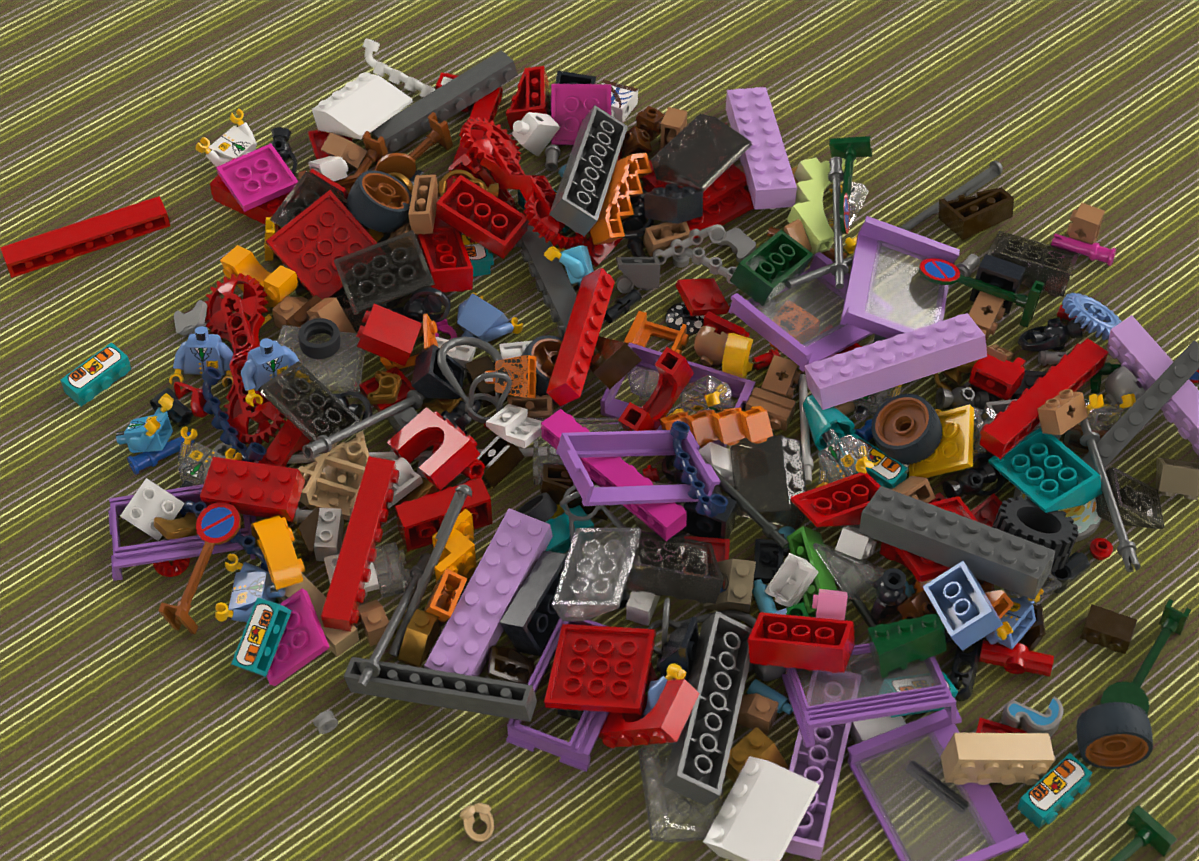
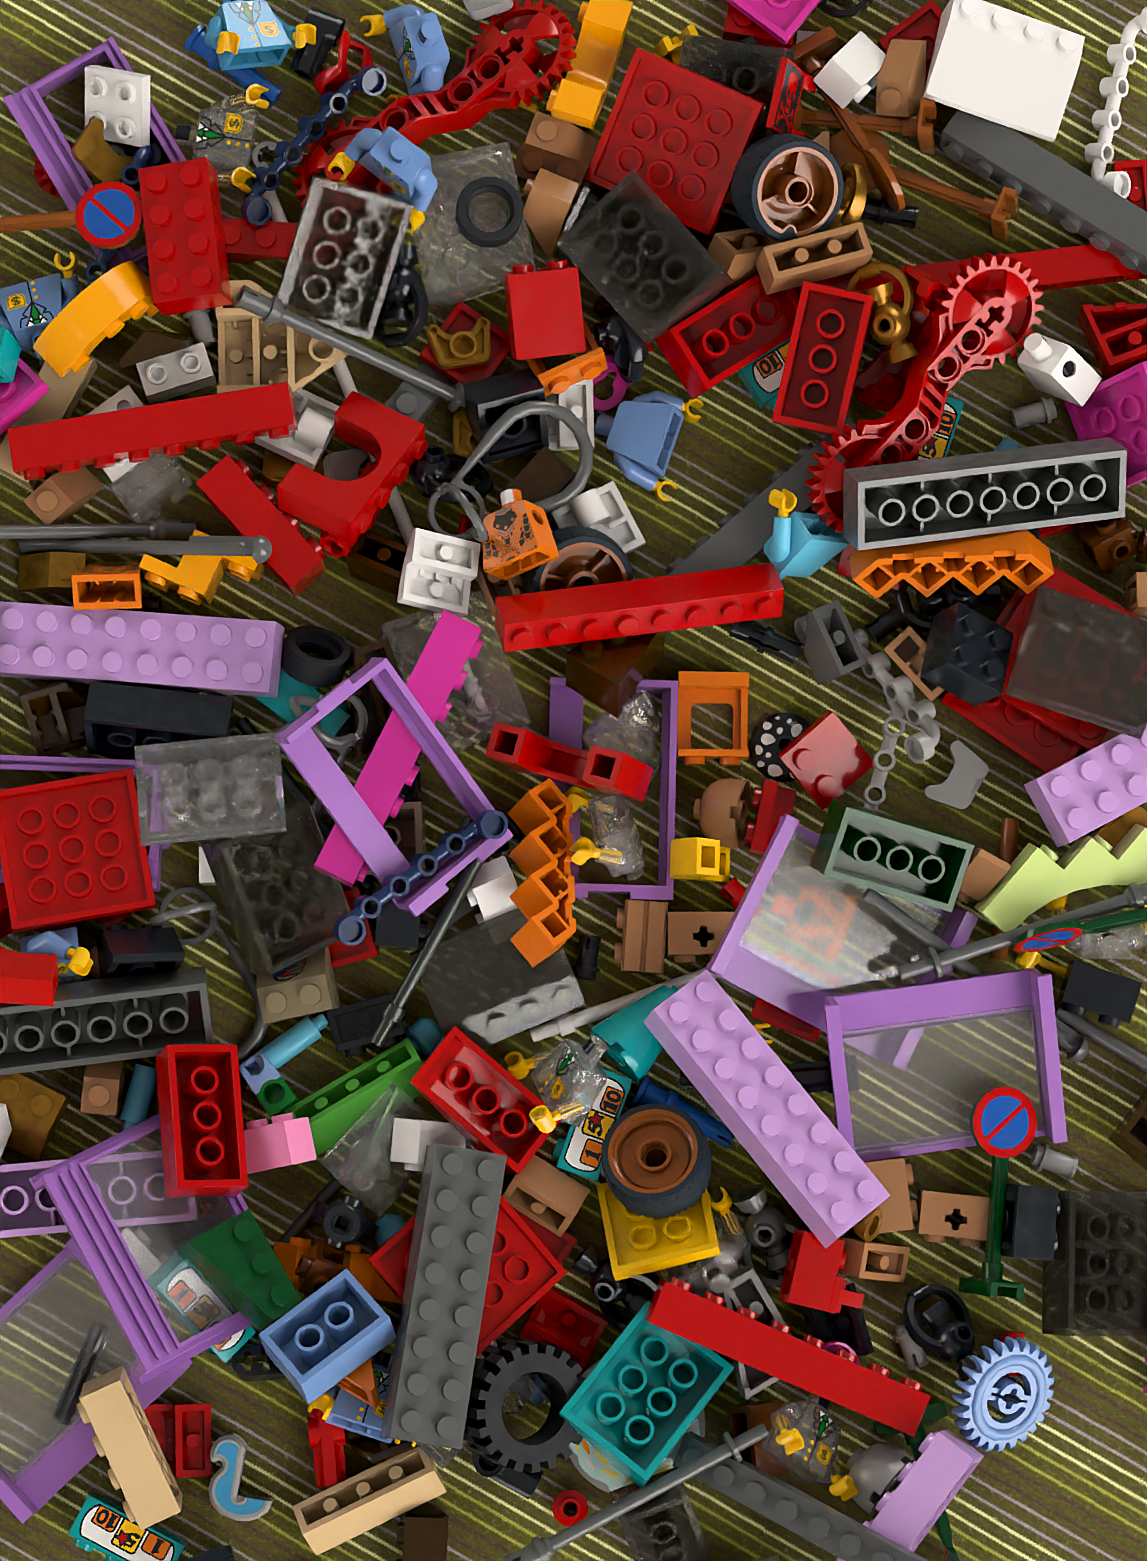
camera: 60 degrees right, 30 degrees up
red plate [643,465,660,482] -> none
white hinge [765,553,819,607] -> none
medium nougat brick [1037,389,1088,435] -> none
none -> tan brick [292,1444,447,1556]
none -> black brick [1057,960,1142,1028]

